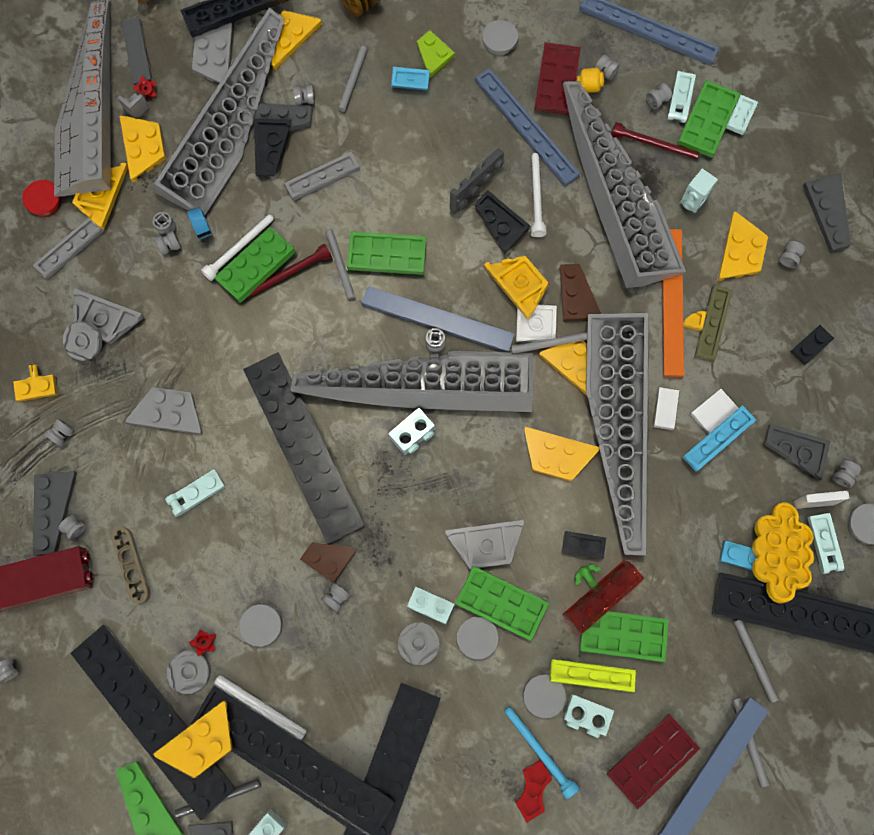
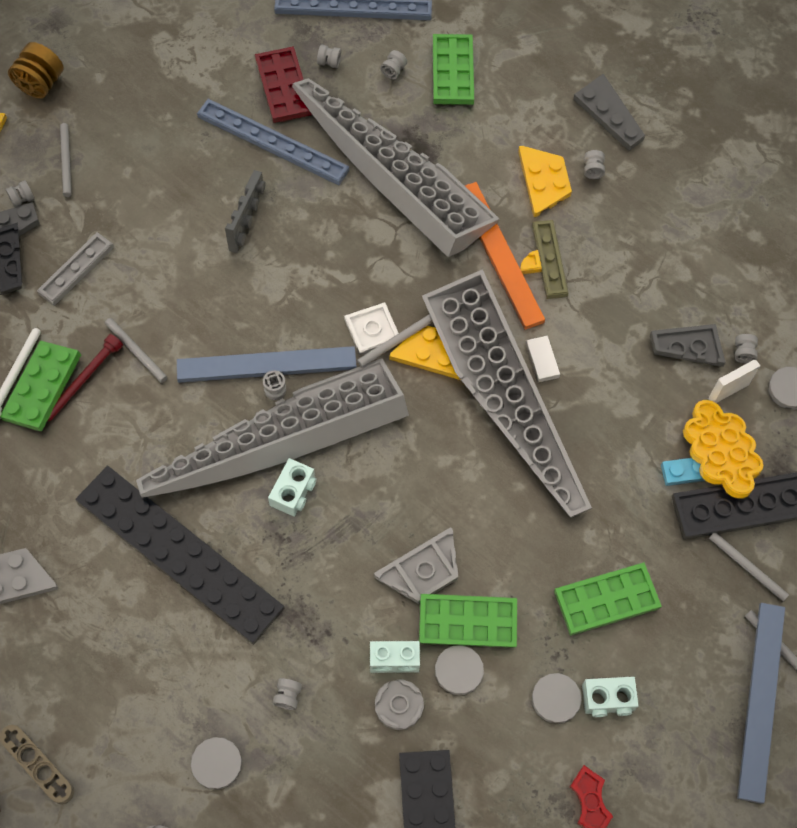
camera: 30 degrees left, 10 degrees down
light aqua plate [165,469,225,517] -> none
red plate [189,630,216,656] -> none
reddish brown wing [300,542,357,583] -> none
bright green plate [347,231,427,275] -> none
medium azure plate [391,67,430,91] -> none
lime wing [417,30,455,78] -> none
black wing [475,190,530,254] -> none
light grey tile [482,20,518,55] -> none
yellow wing [484,256,548,320] -> none
medium azure piece [505,707,580,799] -> none
yellow wing [524,427,600,482] -> none
white piece [531,153,546,237] -> none
neon yellow tile [549,659,636,692] -> none
reddish brown wing [559,264,601,321] -> none
black plate [562,531,606,559] -> none
clear red fence [562,560,645,634] -> none
bright green piece [574,564,603,597] -> none
yellow head [577,67,604,93] -> none
dark red plate [606,714,700,809] -> none
dark red piece [611,122,700,160] -> none
light aqua plate [667,71,696,123] -> none
light aqua brick [680,169,718,213] -> none
medium azure tile [682,405,756,472] -> none
white tile [690,389,739,434] -> none
light aqua plate [726,95,758,135] -> none
black plate [790,325,834,365] -> none
light aqua plate [807,513,844,574] -> none

